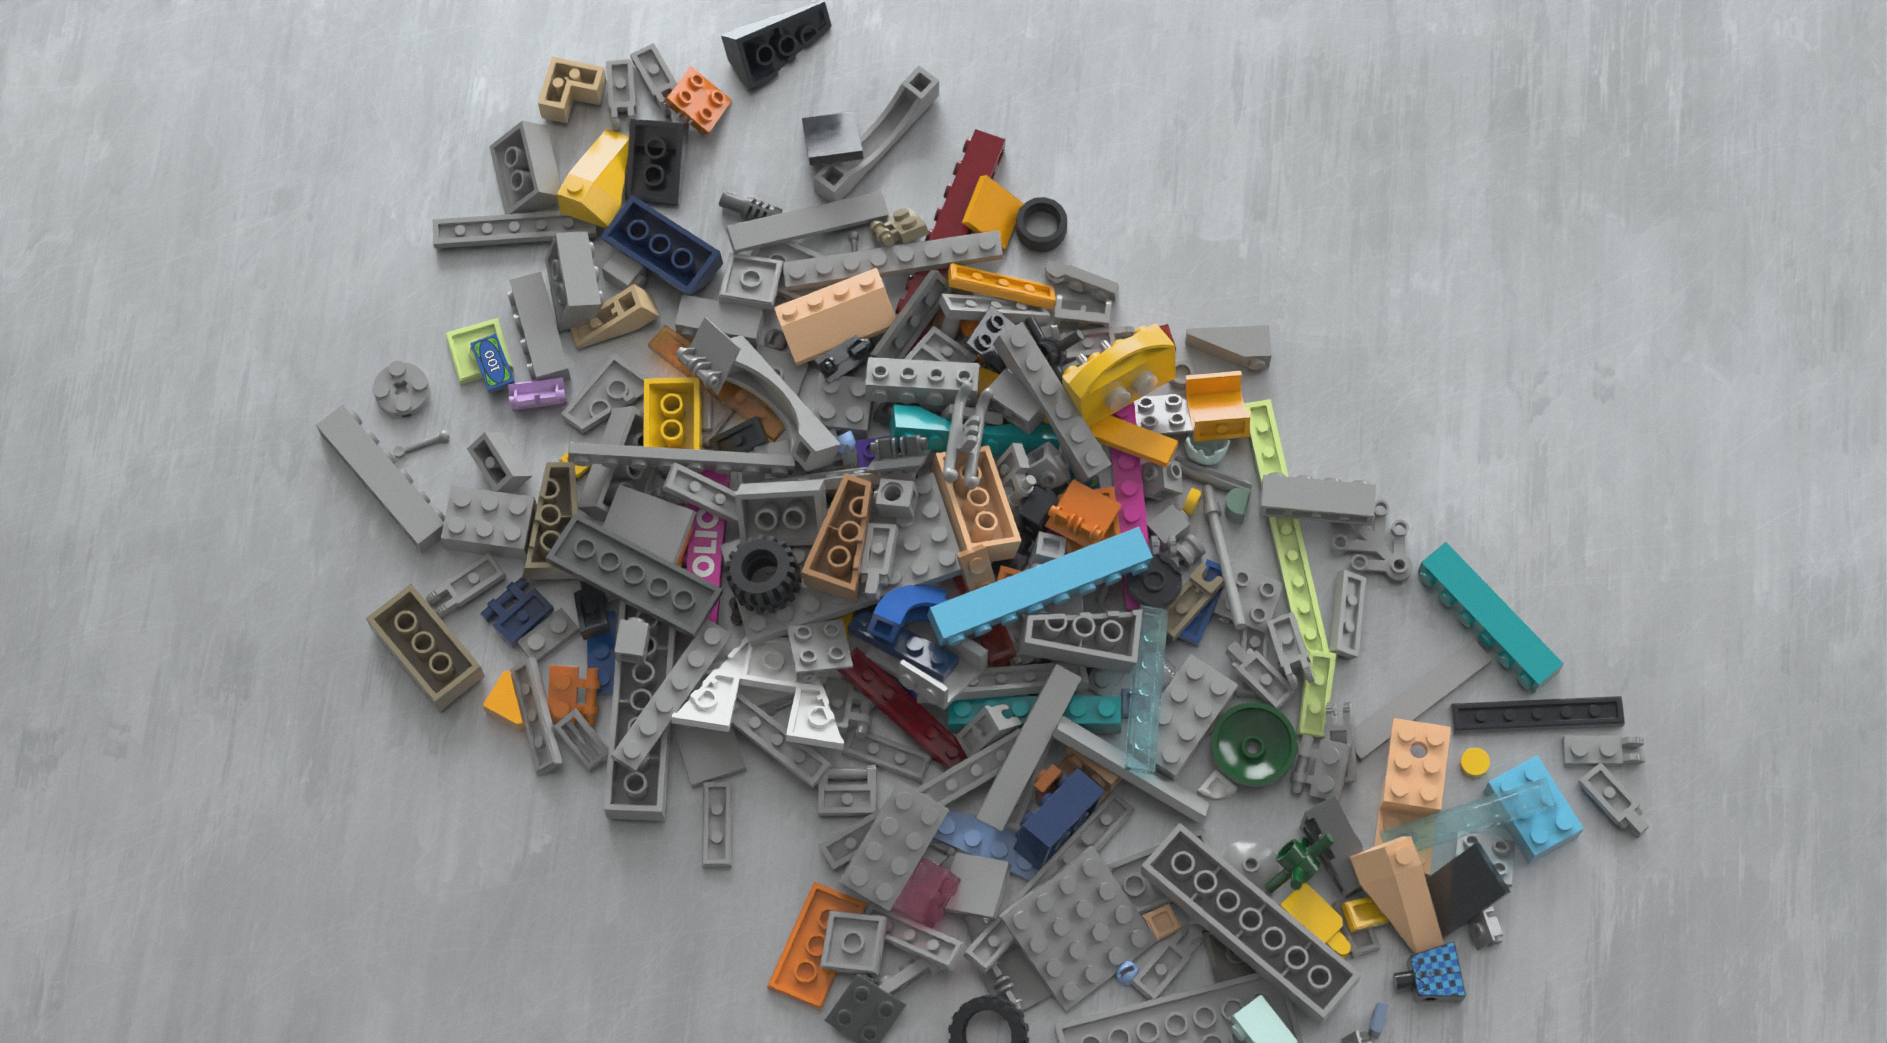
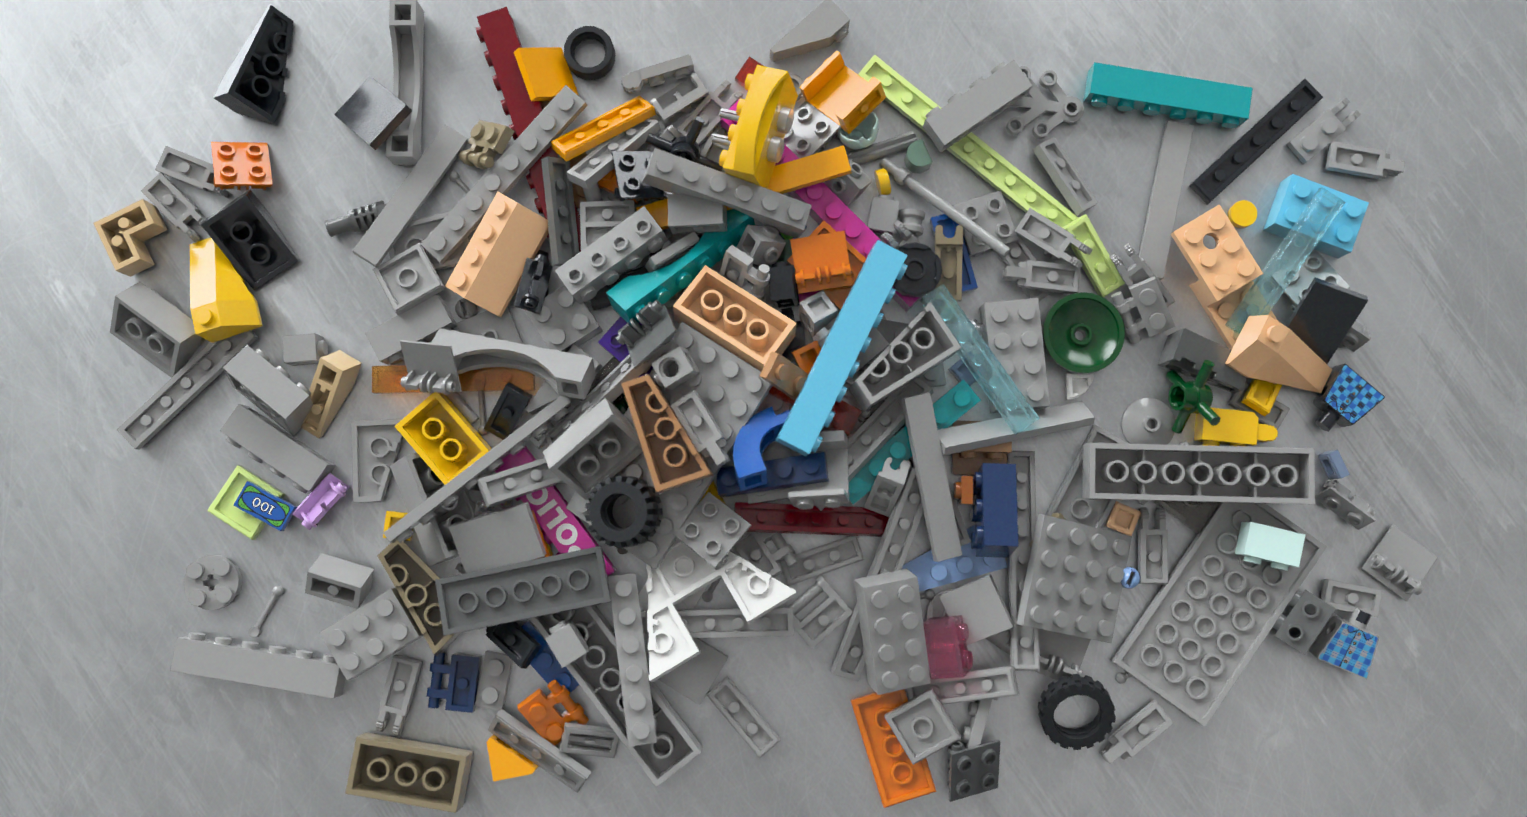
camera: 40 degrees left, 15 degrees up
dark blue slope [600,195,723,296] -> none
light blue hinge [836,431,856,454] -> none
light grey piece [943,381,994,490] -> none

